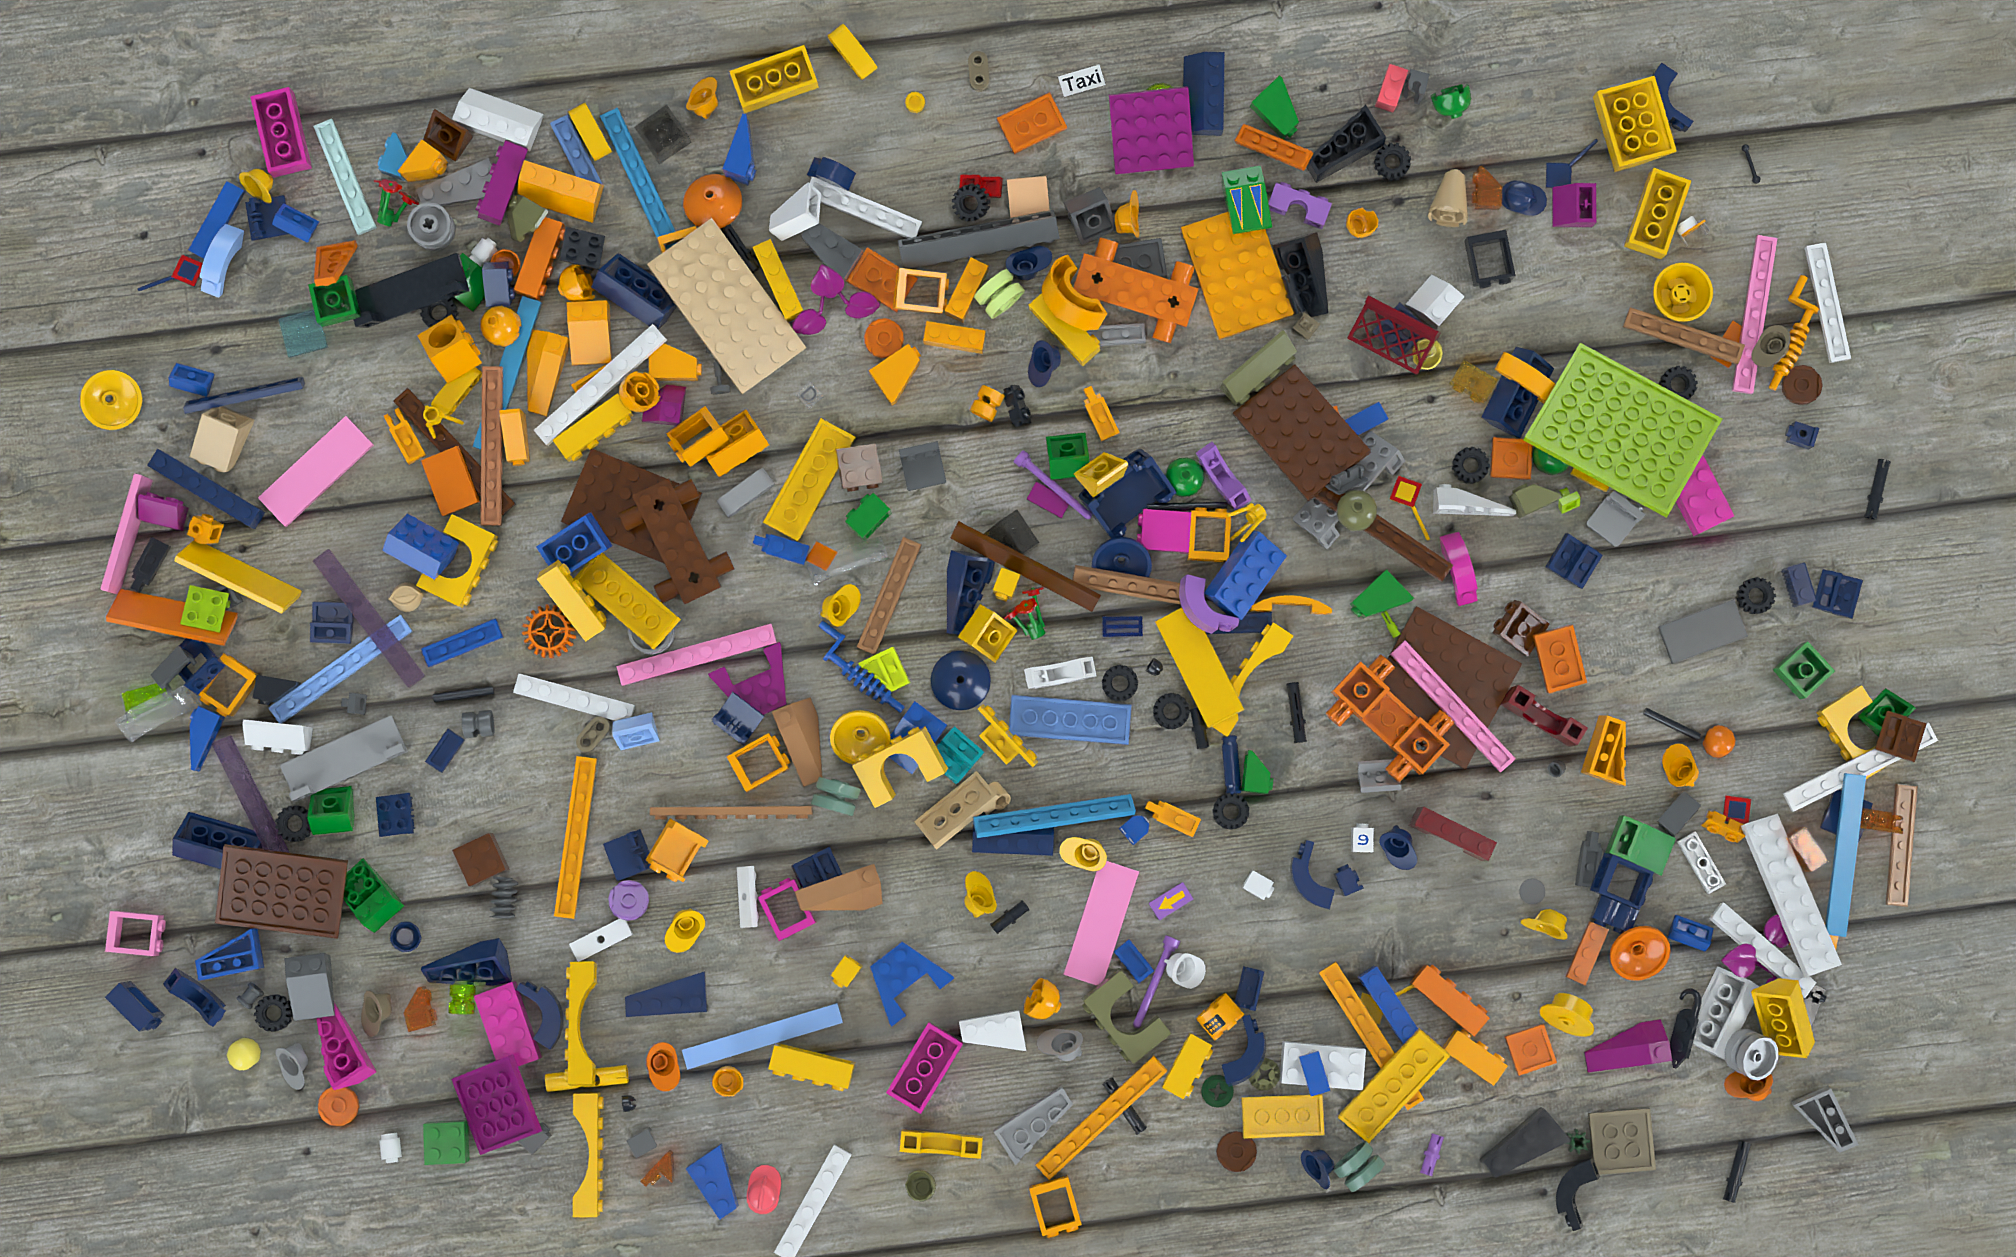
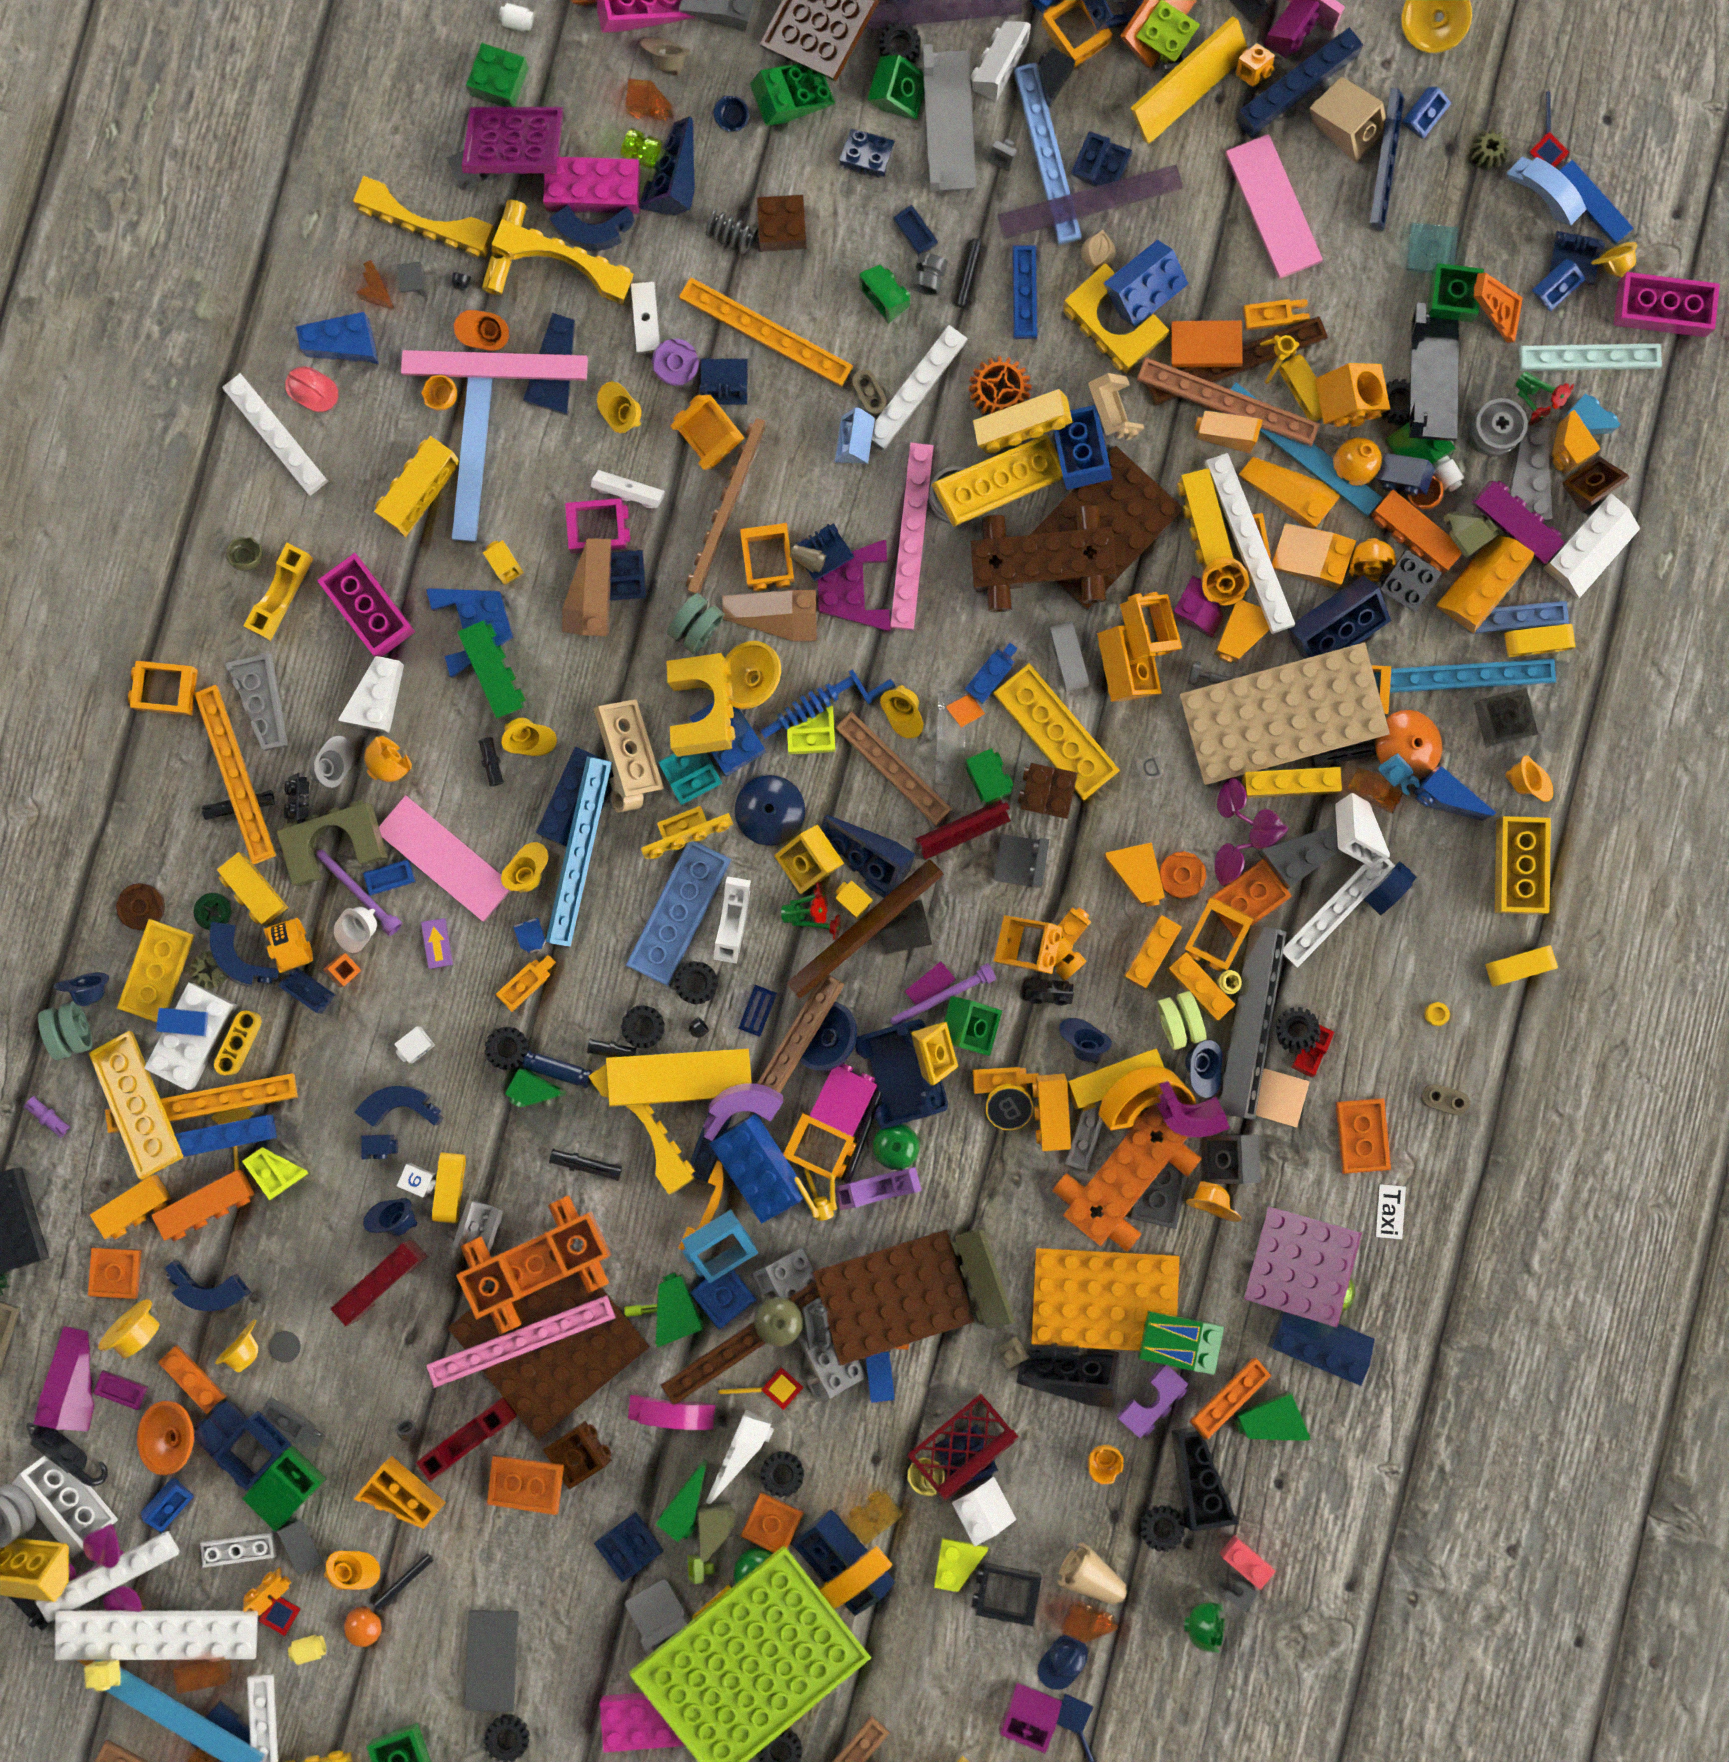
camera: 115 degrees right, 0 degrees up
none -> light yellow brick [84,1660,120,1691]
none -> magenta tile [93,1370,149,1410]
none -> dark blue arch [165,1260,252,1311]
none -> yellow beam [214,1010,262,1075]
none -> neon yellow wing [242,1147,309,1200]
none -> black hinge [284,773,309,824]
none -> light yellow brick [288,1635,327,1665]
none -> orange brick [323,953,362,987]
none -> bright pink tile [401,350,588,381]
none -> yellow beam [432,1152,466,1224]
none -> green brick [457,620,526,719]
none -> green slope [656,1459,708,1542]
none -> dark azure window [682,1210,758,1283]
none -> blue tile [690,1269,757,1330]
none -> dark tan cone [790,544,827,573]
none -> green slope [859,264,911,324]
none -> dark red fence [915,800,1011,860]
none -> neon yellow wing [934,1538,988,1592]
none -> black tile [986,1084,1033,1130]
none -> light orange window [993,915,1063,974]
none -> light orange brick [1032,1074,1071,1151]
none -> light orange bracket [1058,907,1091,945]
none -> tan panel [1088,373,1145,440]
none -> magenta arch [1157,1081,1230,1137]
none -> light yellow cone [1214,970,1242,994]
none -> clear orange slope [1348,768,1403,814]
none -> dark azure plate [1379,753,1420,795]
none -> olive gear [1470,128,1511,170]

